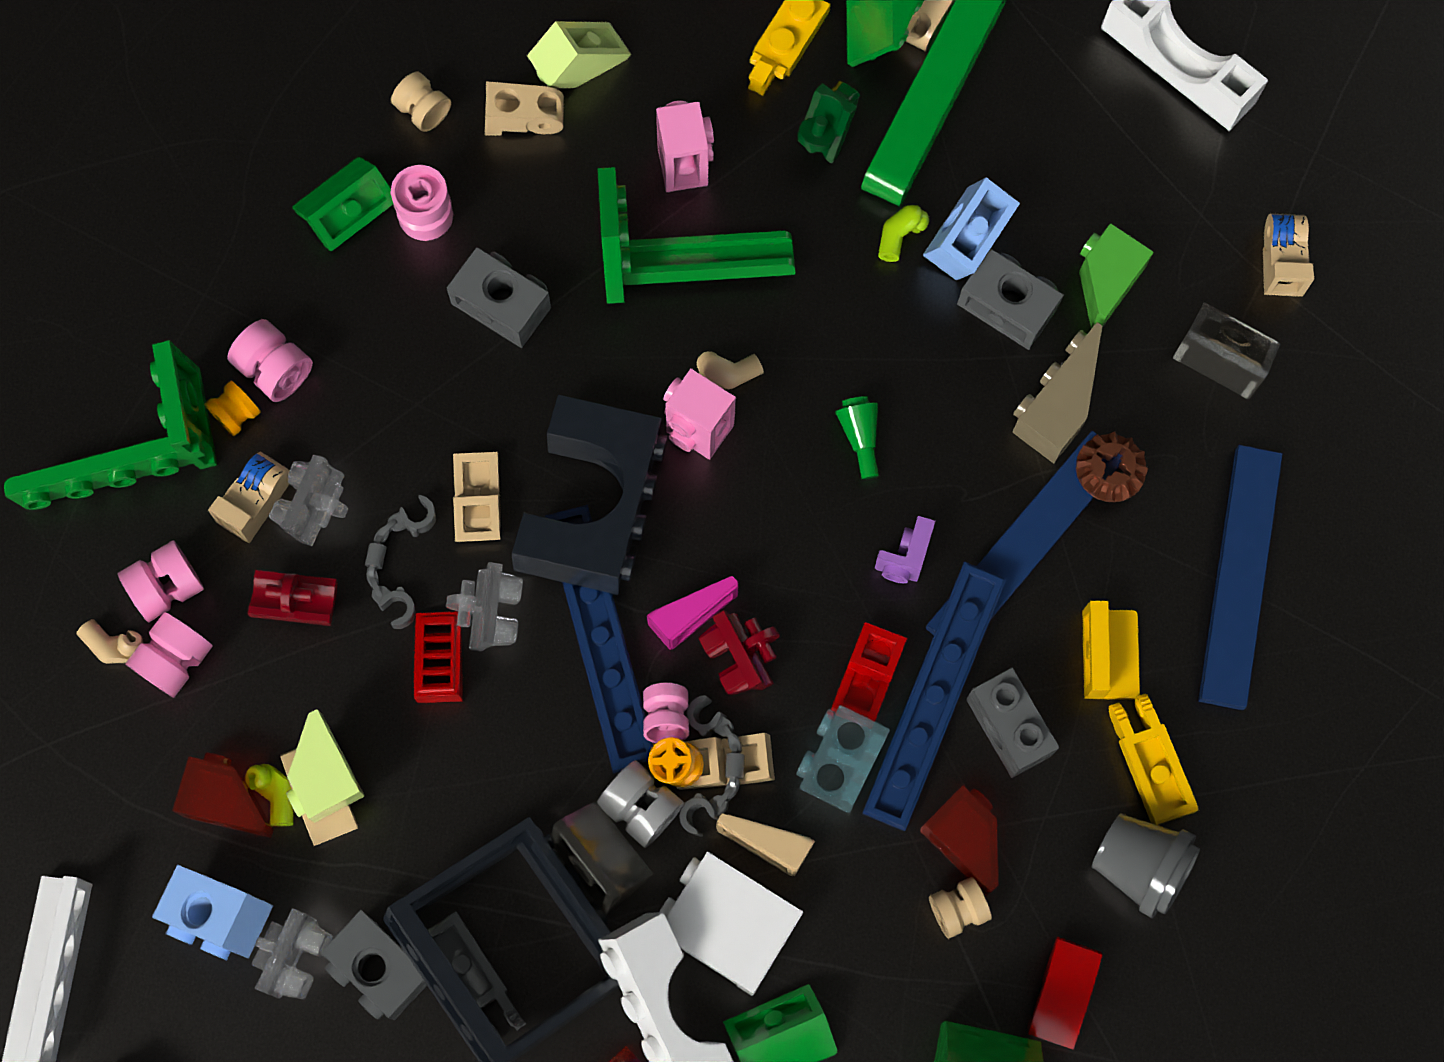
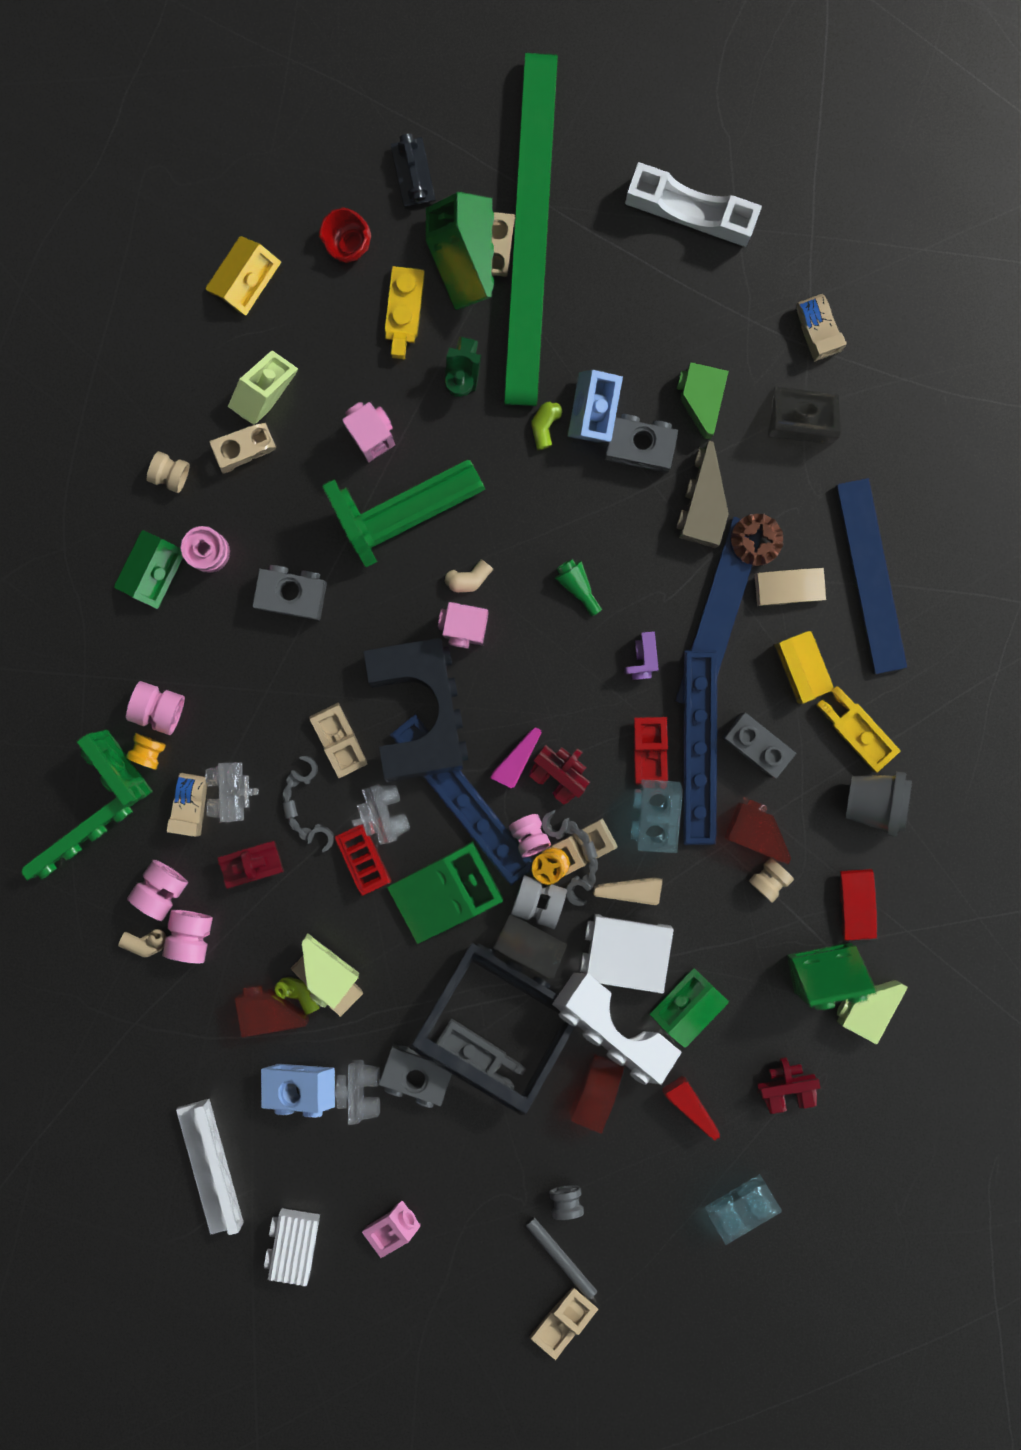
camera: 15 degrees left, 15 degrees up
none -> green slope [387,841,503,944]
none -> tan slope [755,568,826,606]

